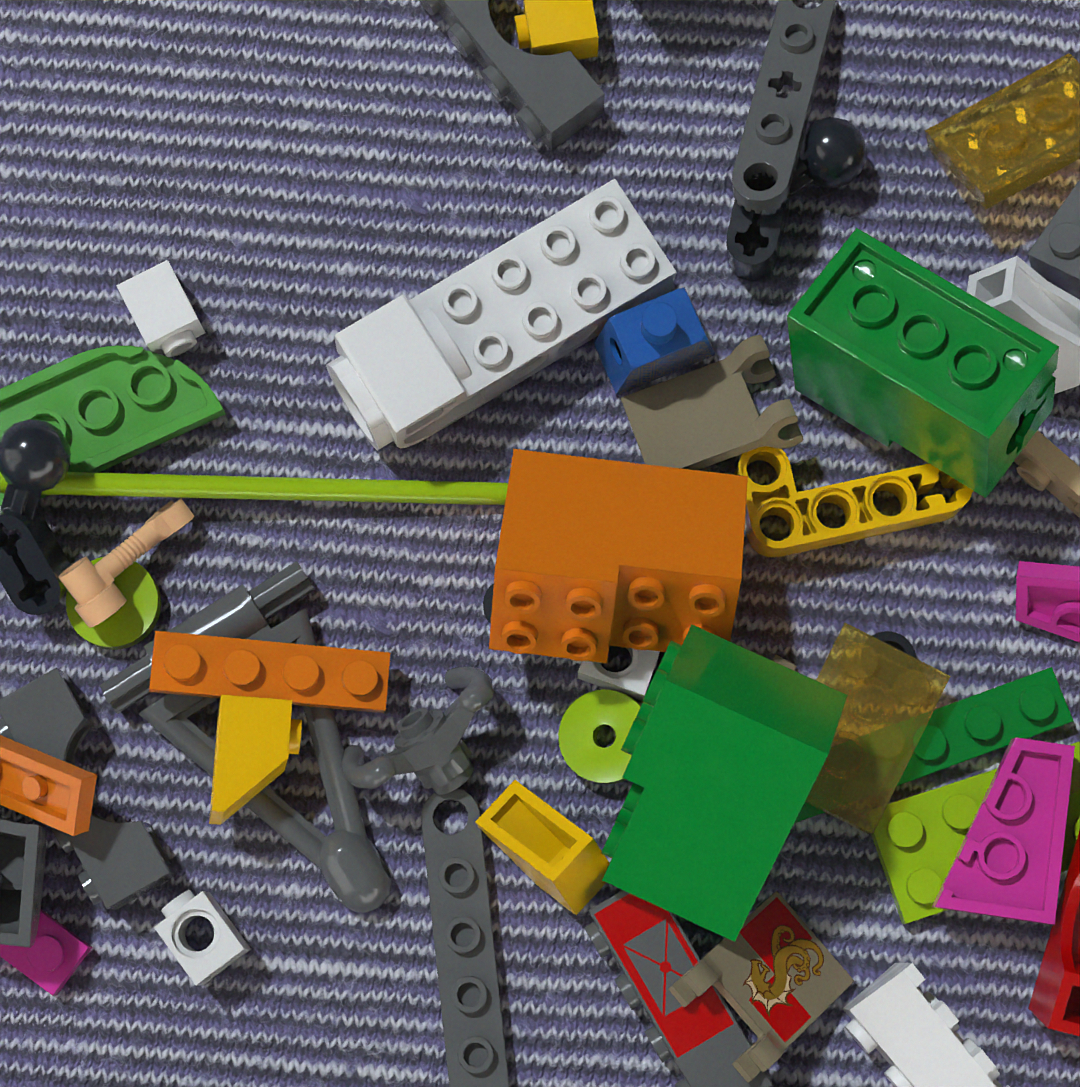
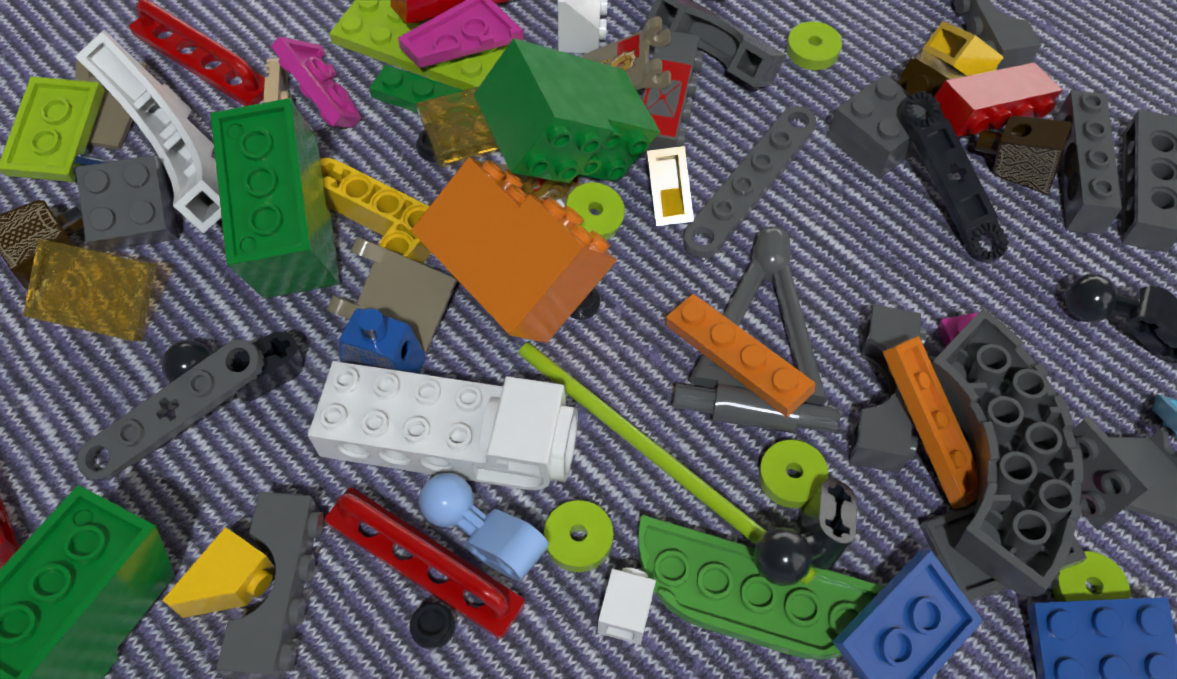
camera: 140 degrees left, 20 degrees down
light nougat brick [58,498,195,628] -> none
white brick [154,890,251,986] -> none
yellow slope [209,695,302,825] -> none
dark grey piece [341,666,494,795] -> none
none -> red piece [325,487,525,639]
none -> black plate [410,603,456,650]
none -> light blue beam [418,473,549,581]
none -> lime piece [544,500,613,572]

